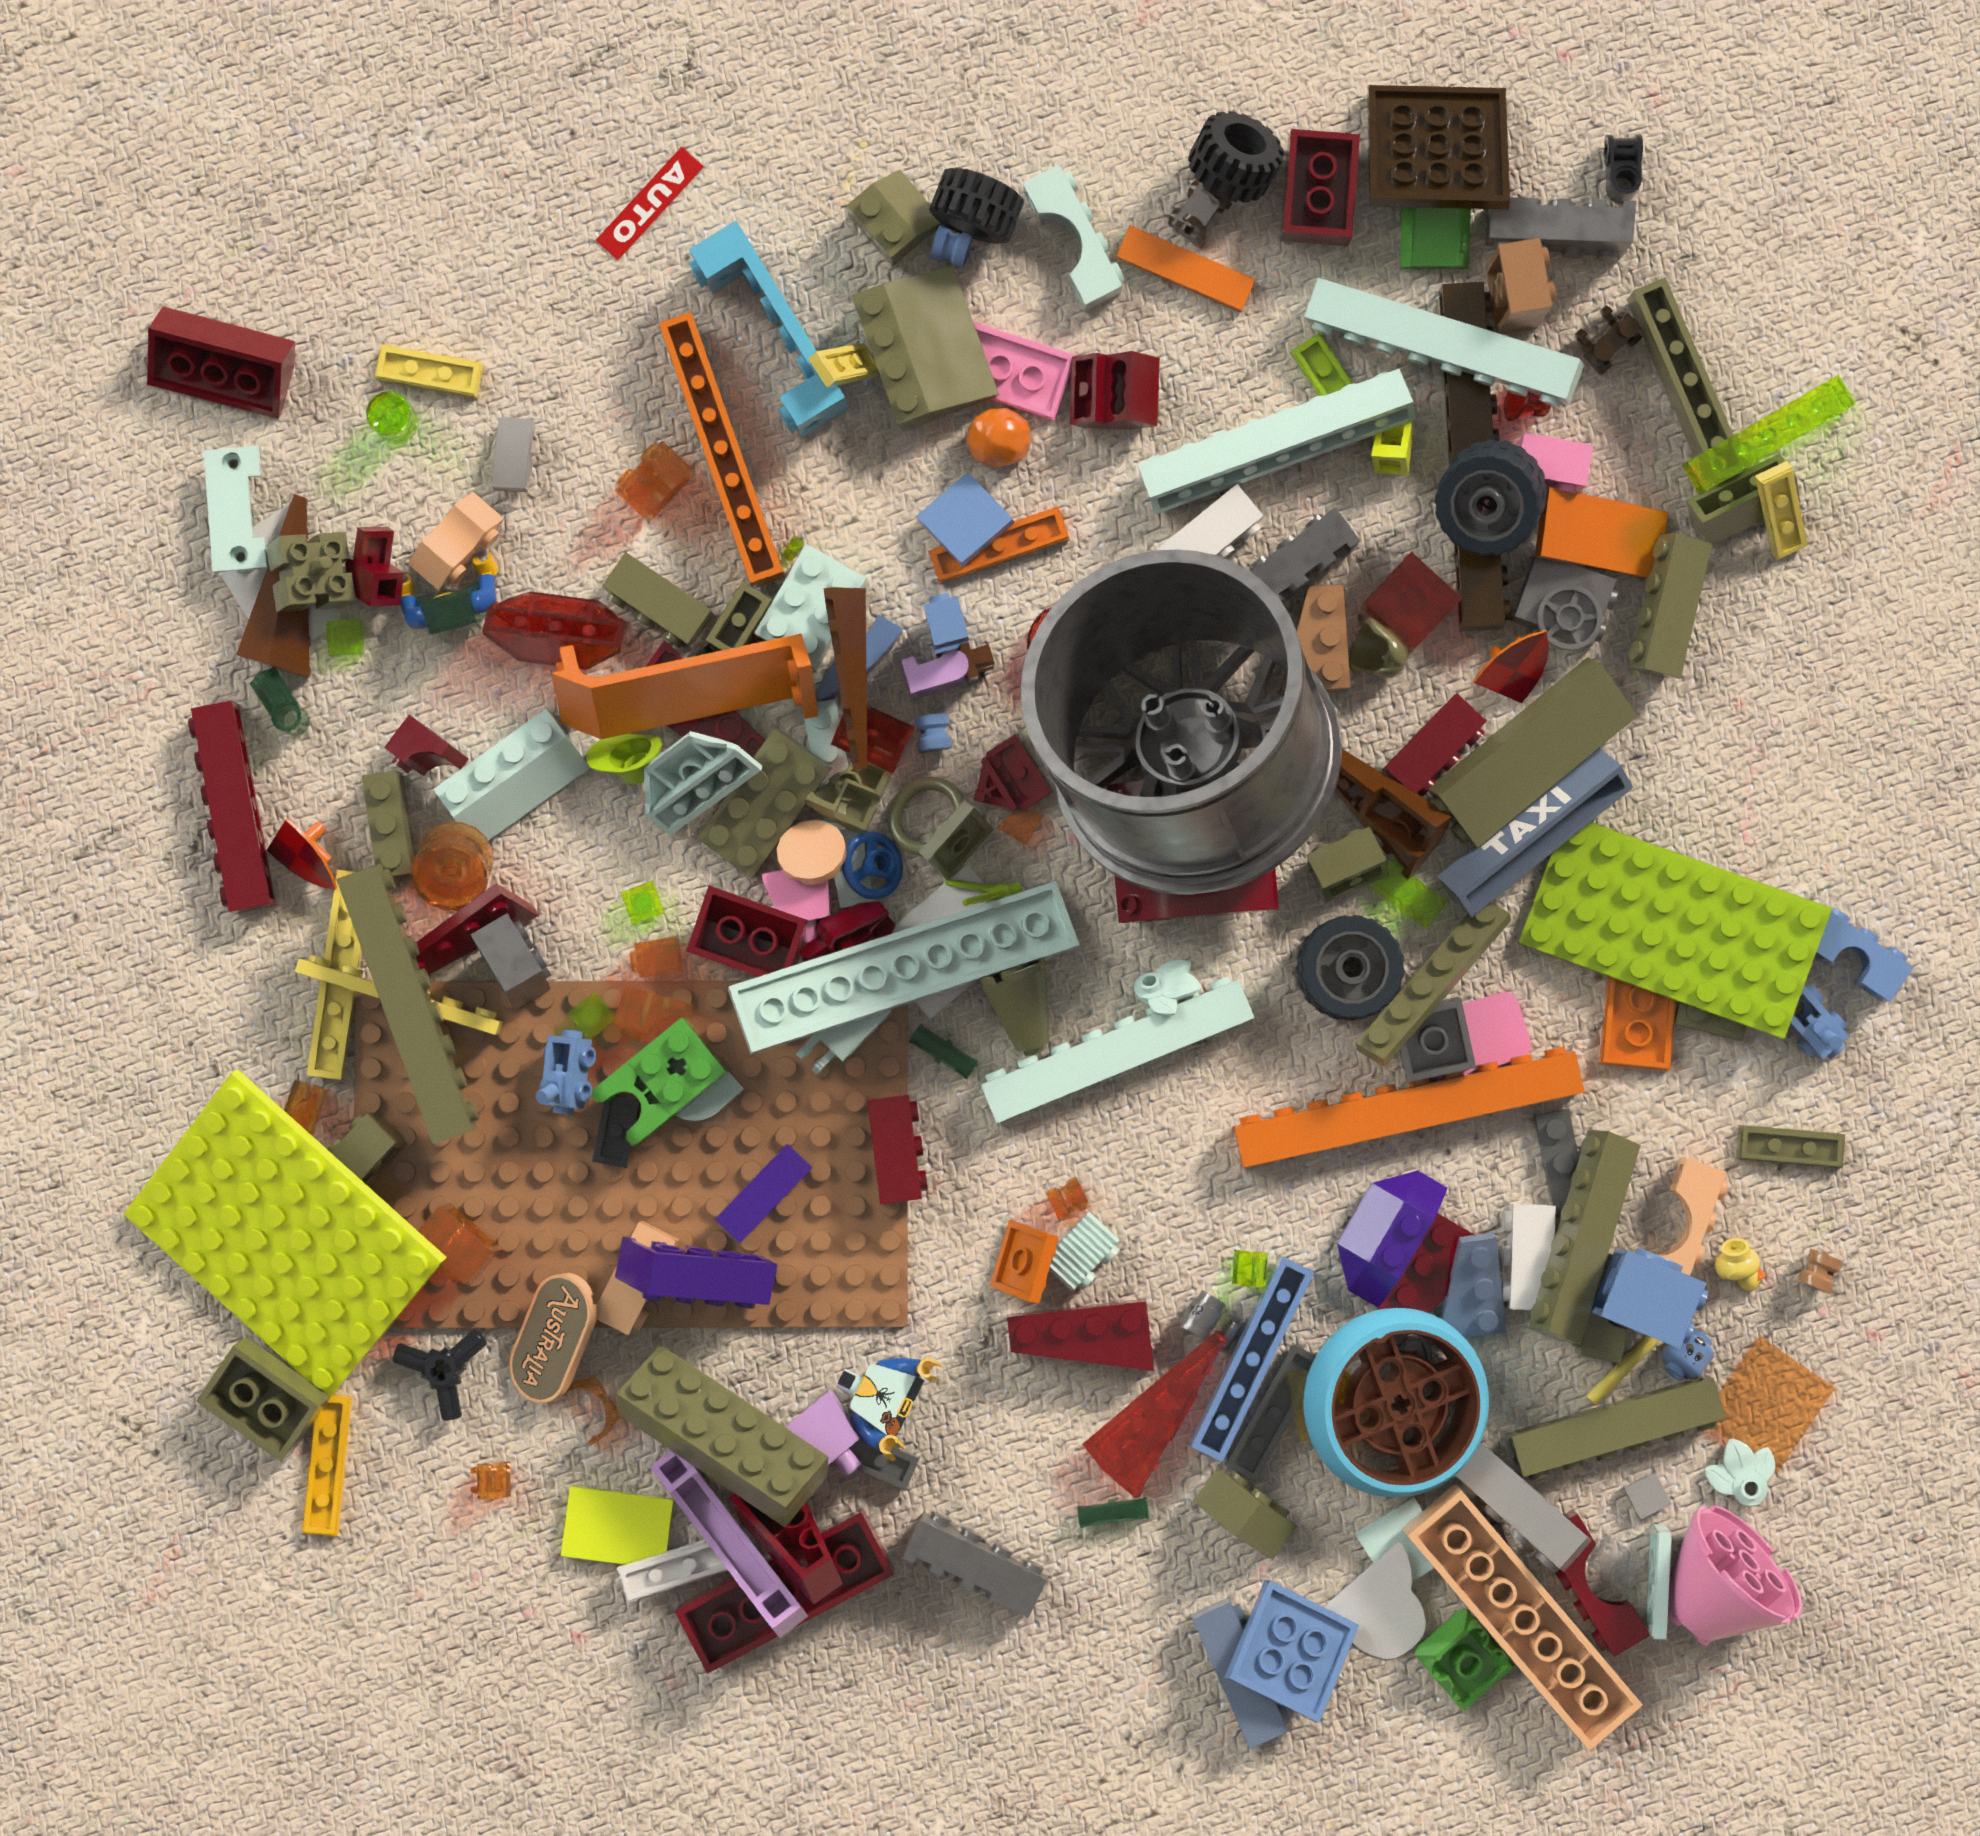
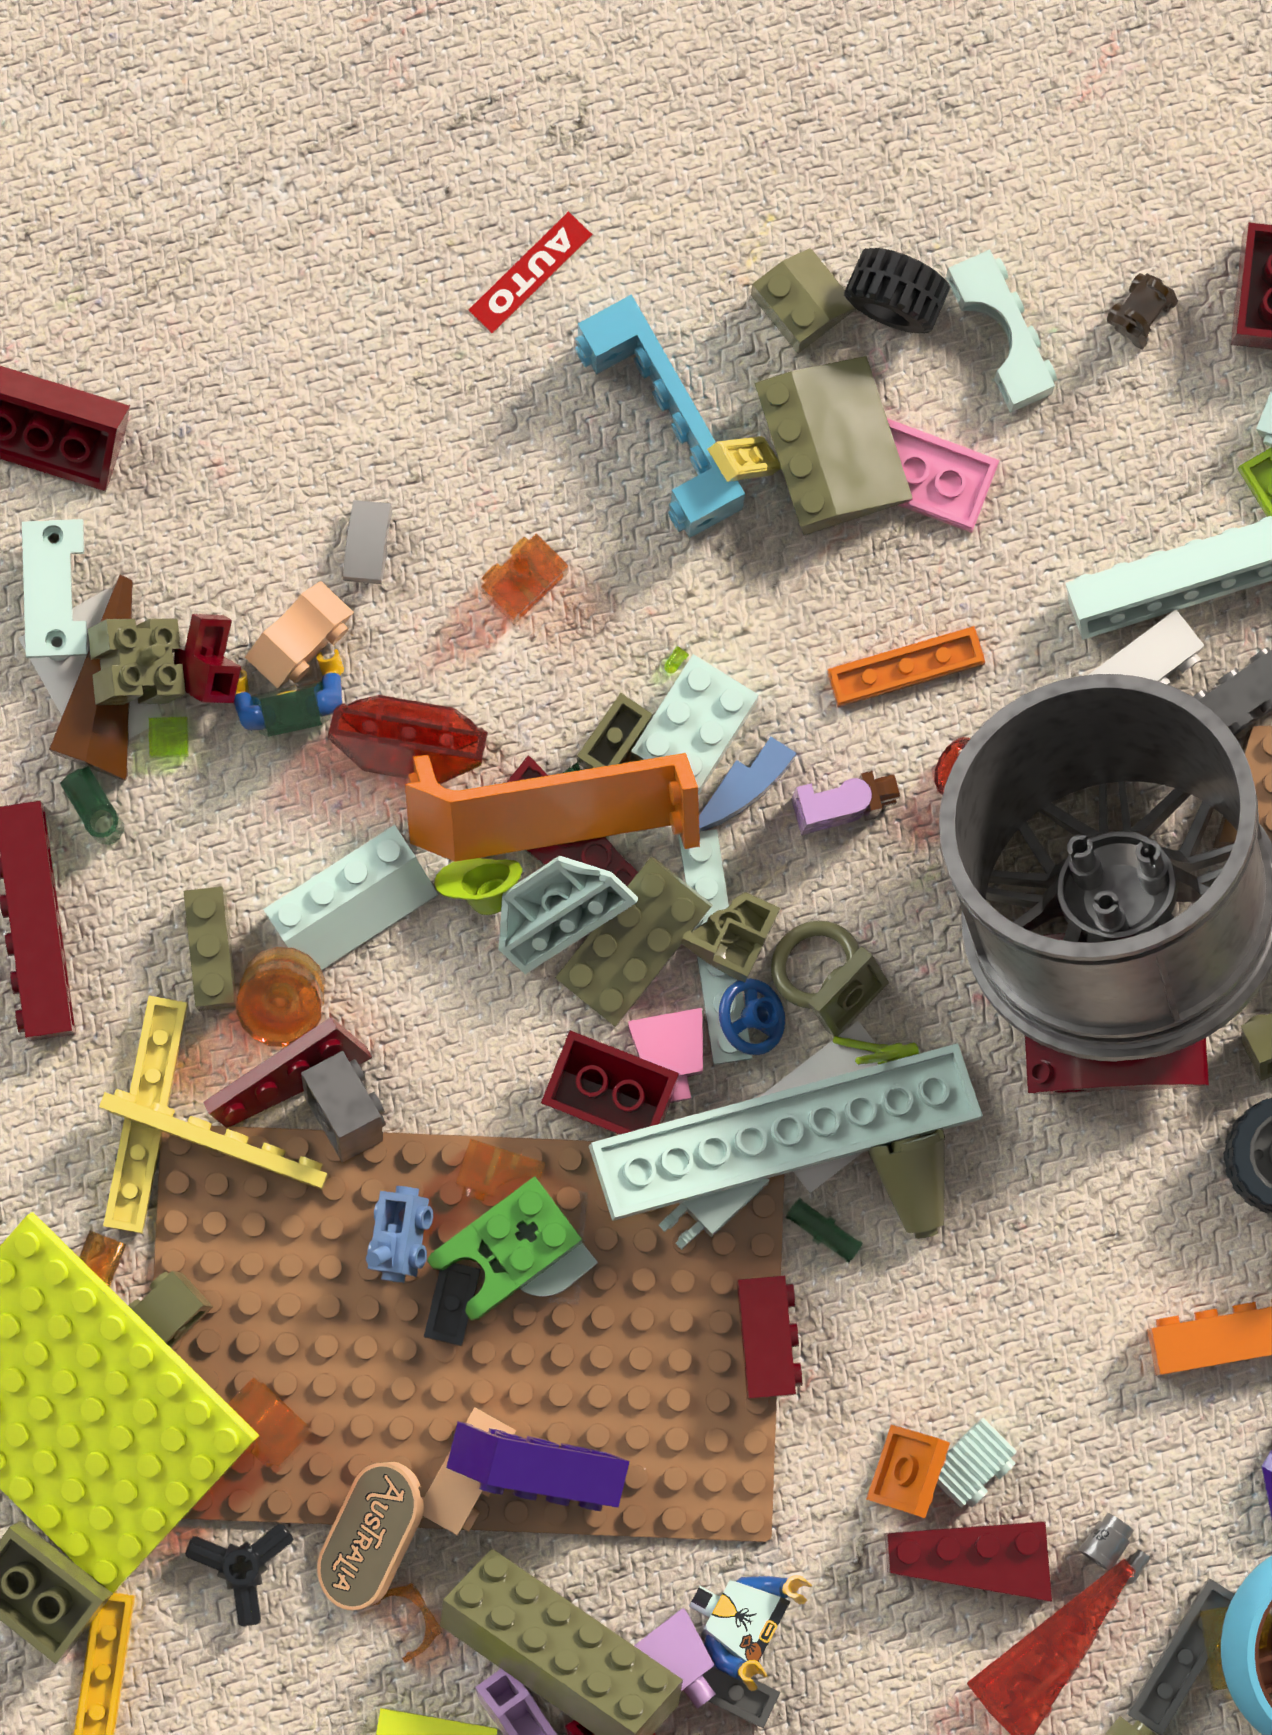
camera: 10 degrees left, 5 degrees down
shield [267,818,337,890] -> none
olive brick [336,864,479,1145] -> none
clear neon green wheel [366,391,419,444] -> none
light yellow tile [375,344,484,398] -> none
dark red arch [384,715,469,776] -> none
clear orange tile [470,1461,511,1500] -> none
clear neon green plate [568,991,617,1039] -> none
olive brick [602,552,714,648] -> none
clear neon green plate [620,881,666,925] -> none
clear orange brick [630,937,684,978] -> none
orange brick [659,312,785,588] -> none
dark purple tile [715,1144,813,1243] -> none
light nougat tile [777,820,847,885] -> none
dark red hinge [800,901,896,962] -> none
reddish brown wedge [823,587,867,772] -> none
clear red window [831,705,916,773] -> none
medium blue wheel [914,713,952,753] -> none
medium blue tile [916,472,1014,567] -> none
medium blue arch [924,593,969,658] -> none
medium blue wheel [930,225,973,269] -> none
orange hair [966,408,1031,468] -> none
dark red slope [973,734,1054,811] -> none
light aqua brick [981,976,1255,1123] -> none
clear orange tile [997,811,1044,846] -> none
clear orange wheel [1045,1176,1091,1222] -> none
dark red piece [1070,351,1160,430] -> none
orange tile [1116,225,1256,313] -> none
light aqua plate [1133,960,1202,1016] -> none
black tyre [1188,111,1284,203] -> none
medium blue brick [1189,1255,1314,1462] -> none
clear neon green tile [1232,1249,1268,1288] -> none

